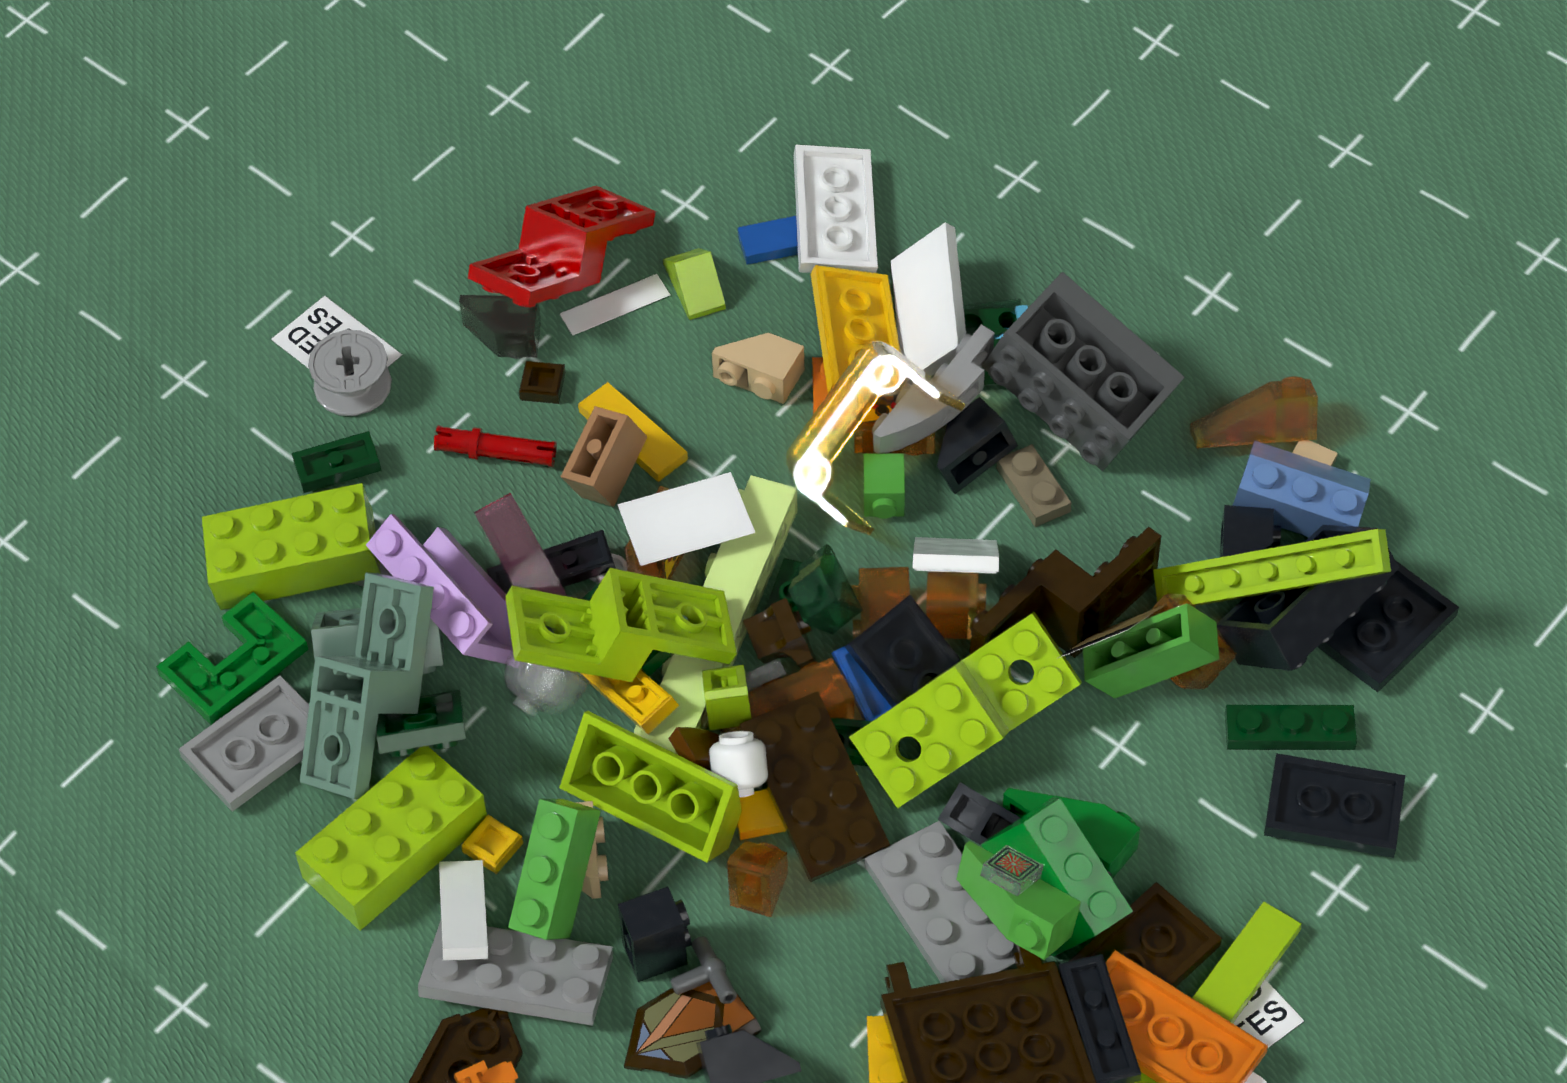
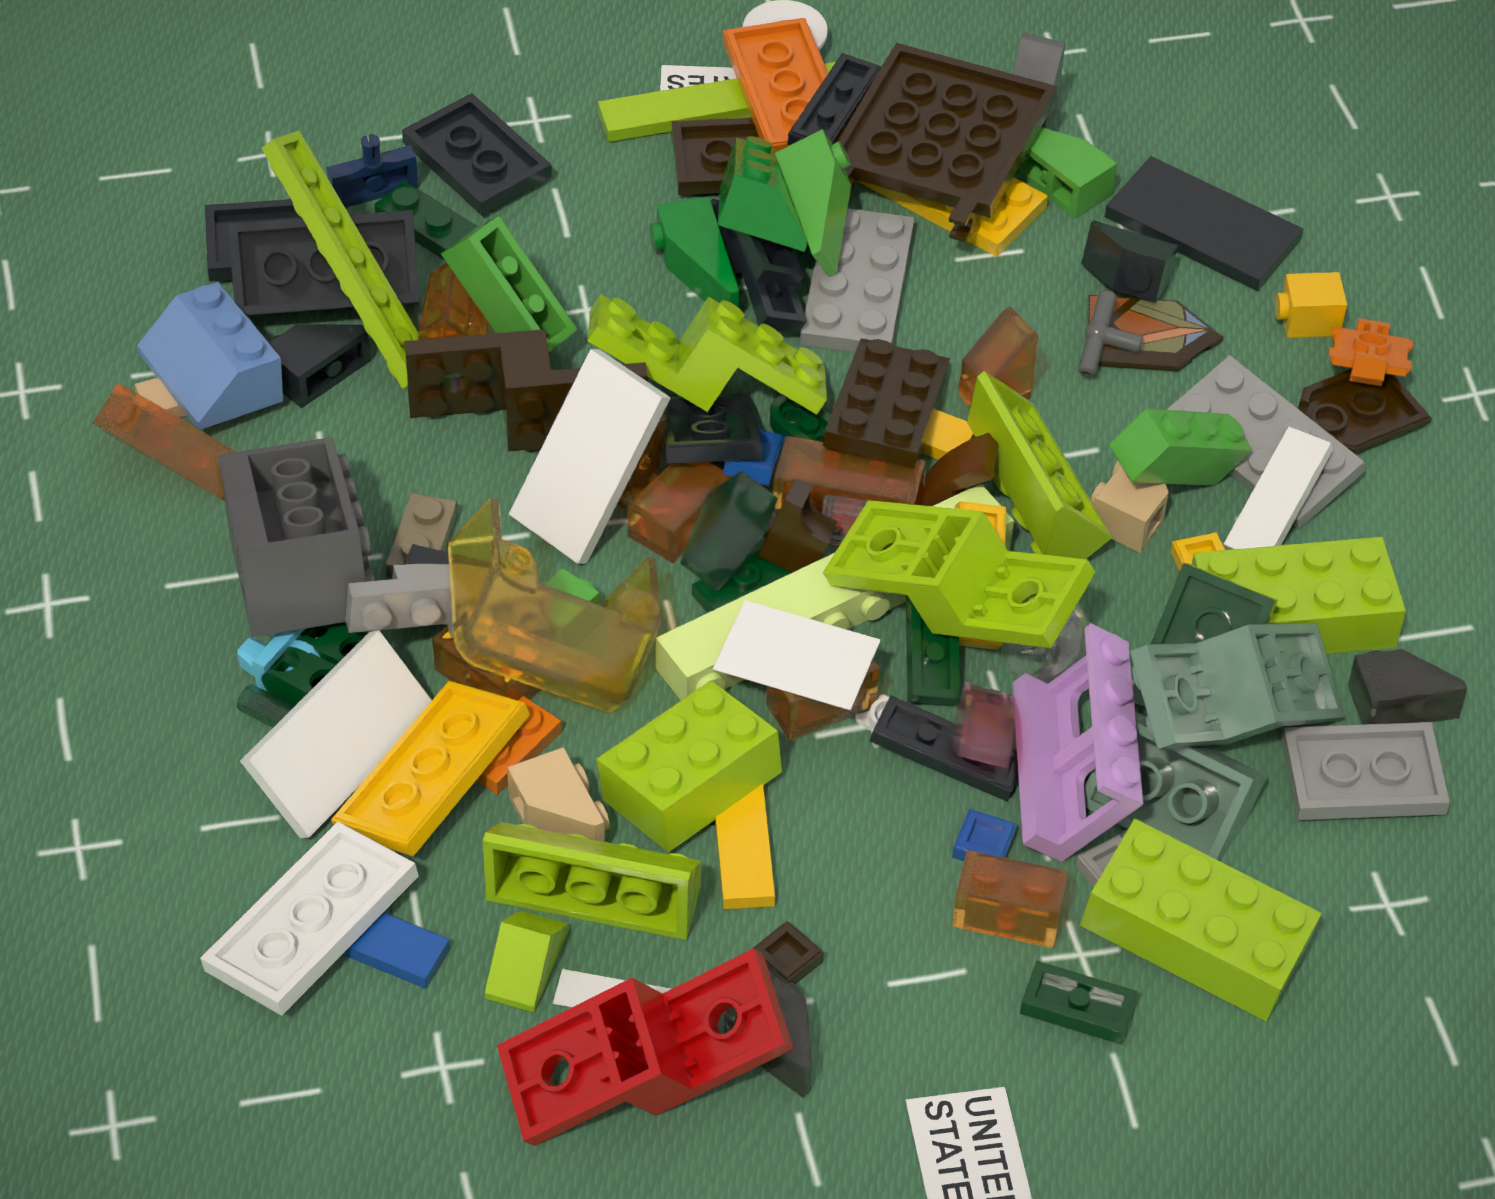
camera: 145 degrees left, 5 degrees down
green plate [156,592,309,725] -> none
light grey piece [308,330,392,416] -> none
red pin [434,425,557,467] -> none
medium nougat brick [561,406,647,507] -> none
black brick [618,886,692,982] -> none
lime slope [702,665,751,730] -> none
white head [709,731,768,797] -> none
clear tile [980,845,1044,896] -> none
pearl gold sticker [1058,604,1166,658] -> none
none -> dark blue plate [326,134,418,208]
none -> lime slope [483,822,701,940]
none -> lime brick [597,680,782,853]
none -> blue tile [952,809,1017,873]
none -> clear orange brick [952,850,1069,948]
none -> clear smoke slope [1348,649,1468,725]

